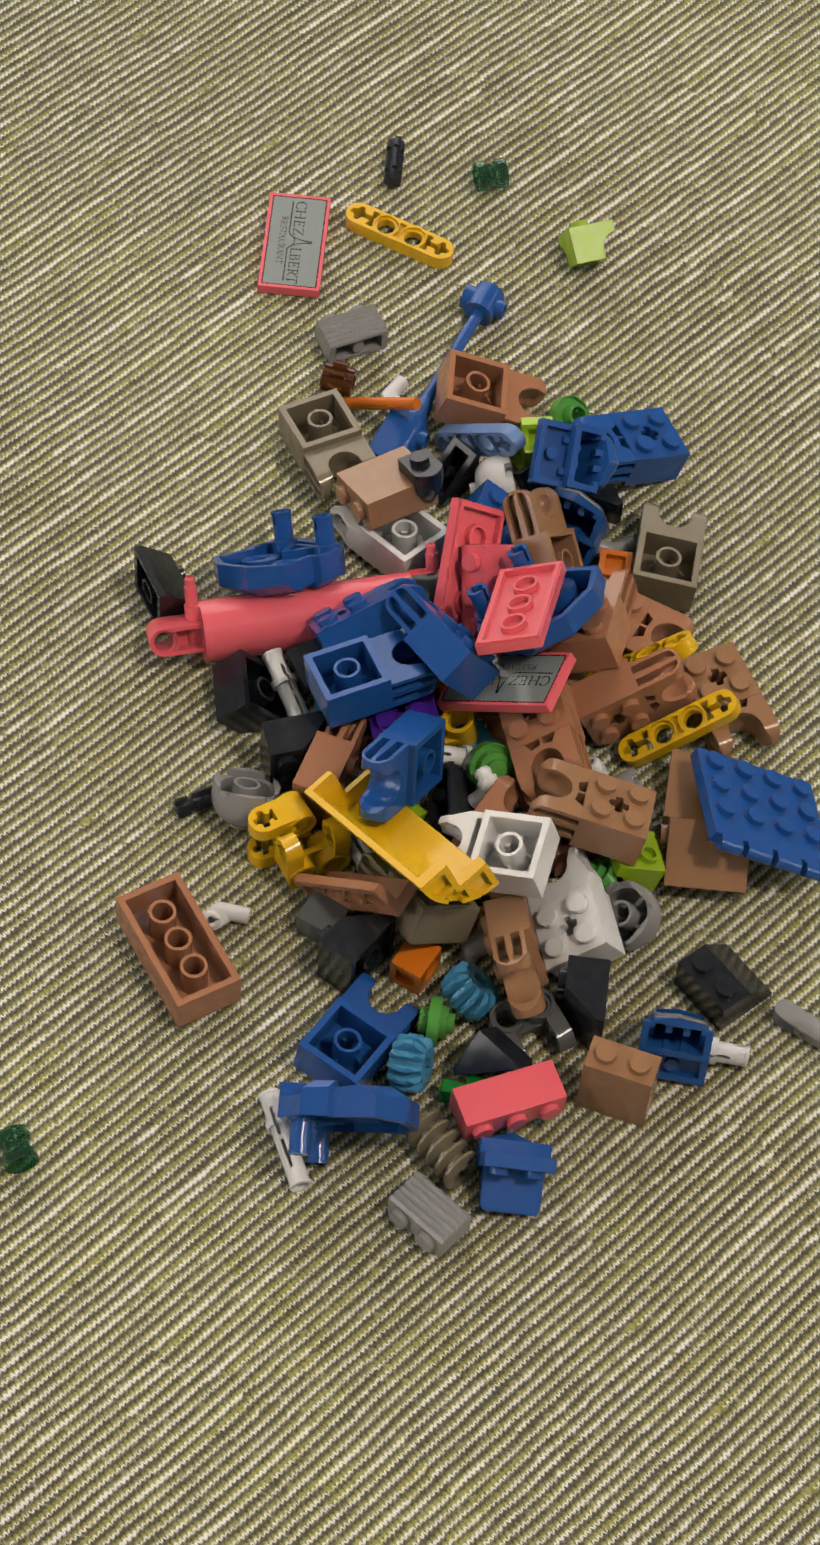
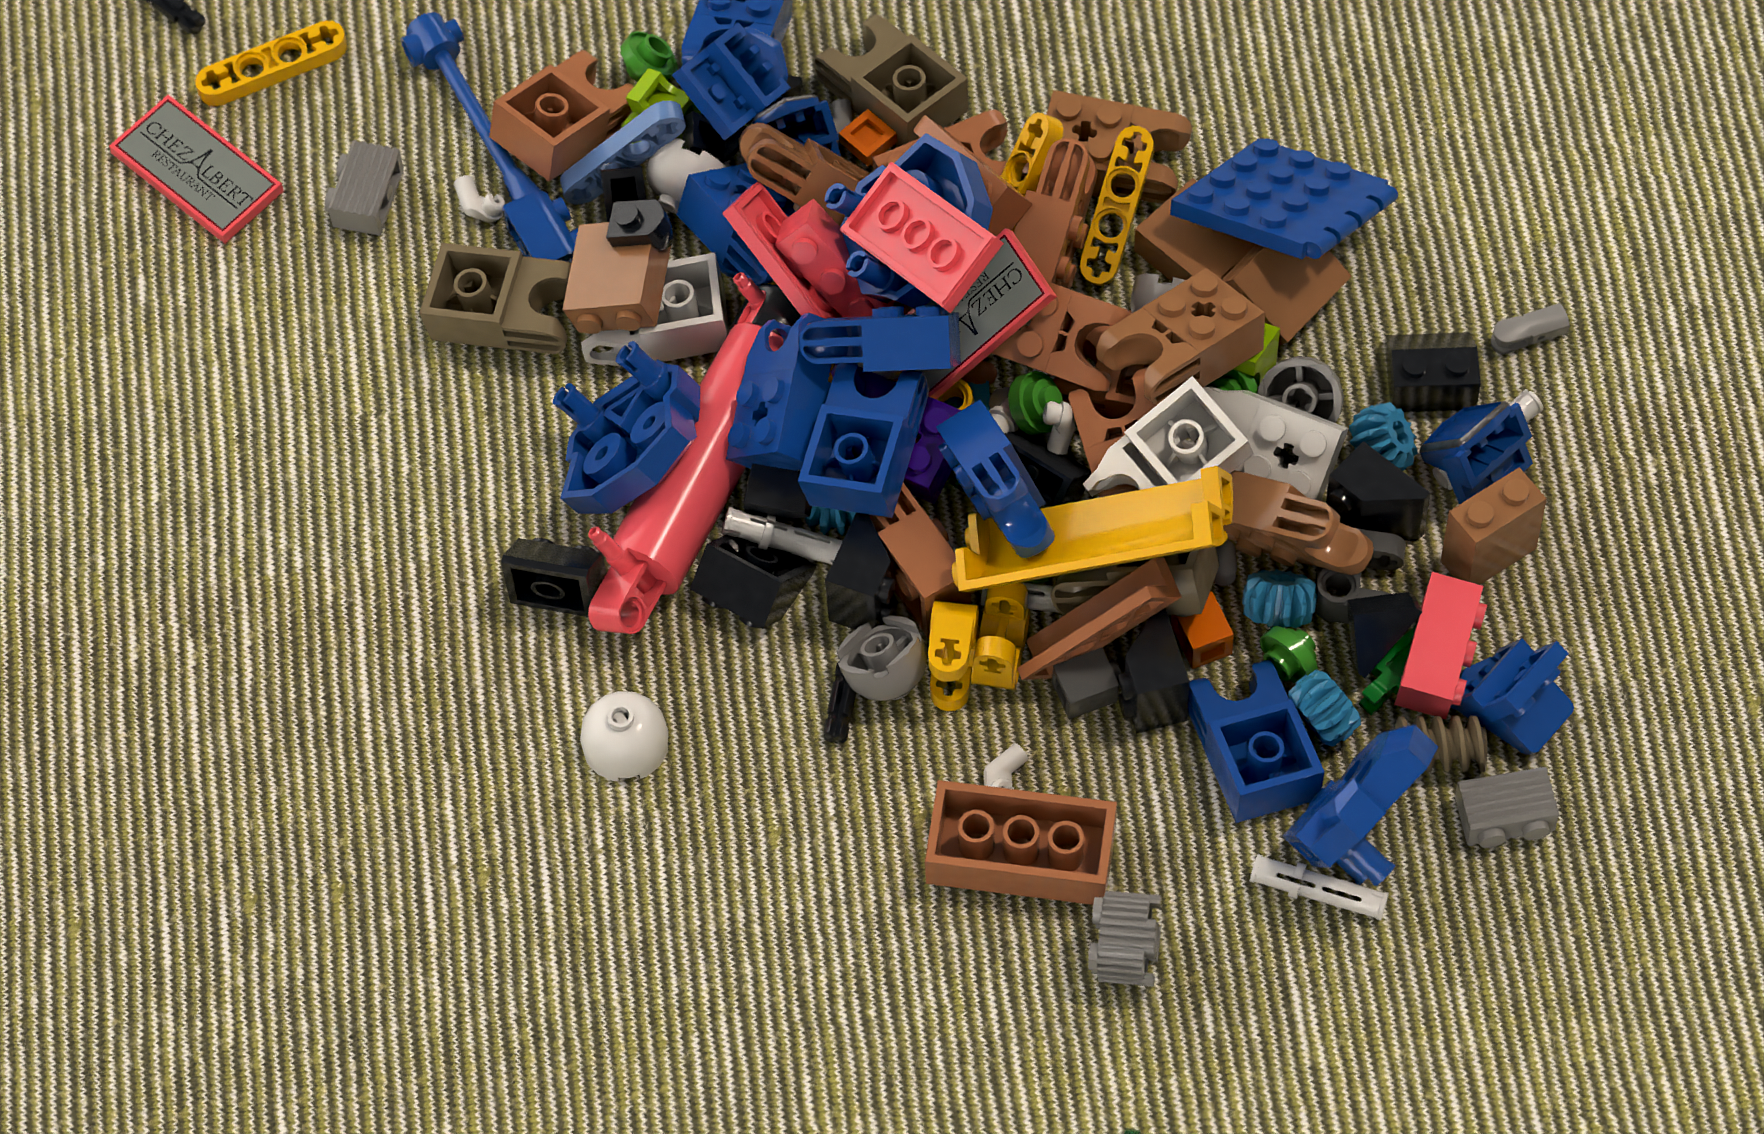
camera: 45 degrees left, 5 degrees up
reddish brown gear [320,360,357,398] -> none
orange bar [343,397,421,410] -> none
none -> white cylinder [580,691,669,781]
none -> light grey brick [1088,891,1162,987]
none -> dark azure gear [1349,402,1418,471]

